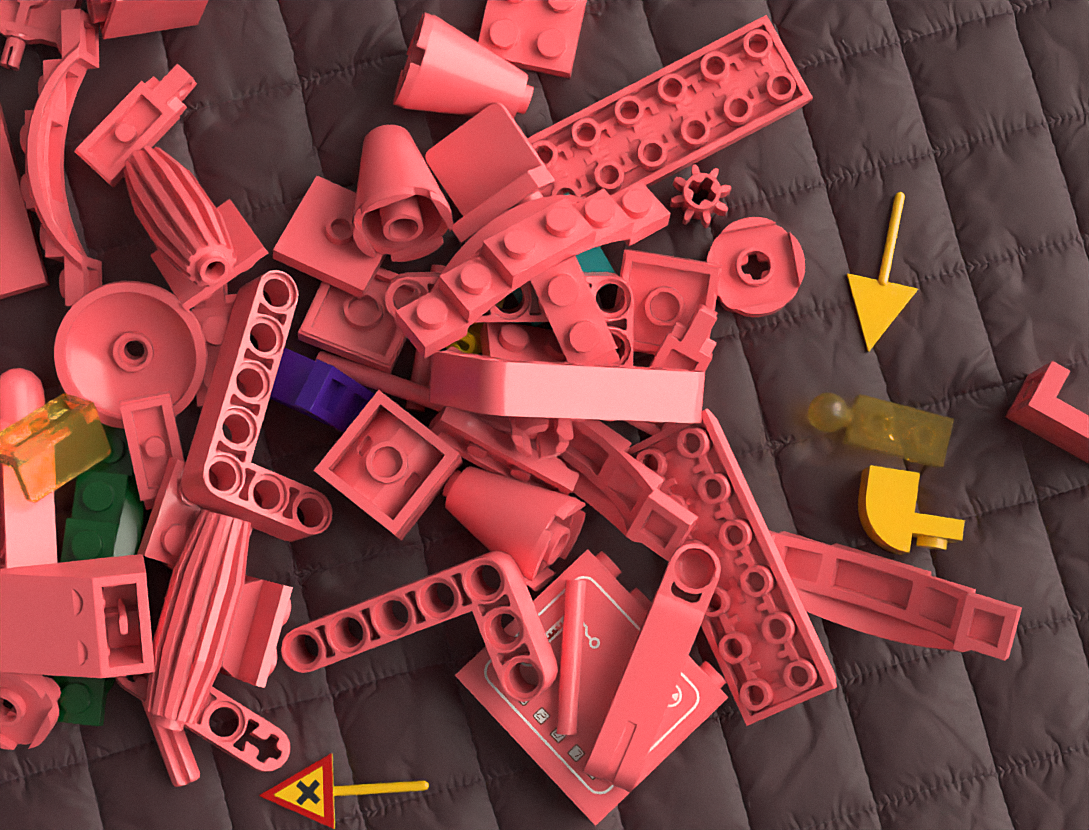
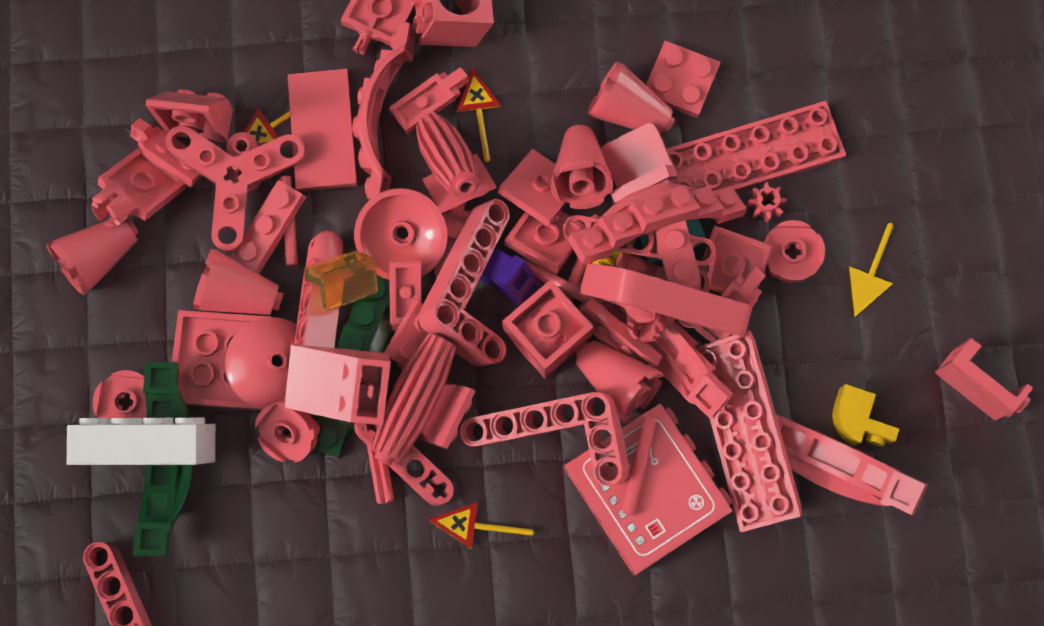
camera: 15 degrees right, 5 degrees down
coral piece [583,543,721,793] -> none
clear yellow plate [808,393,954,468] -> none
none -> piece [457,68,501,162]

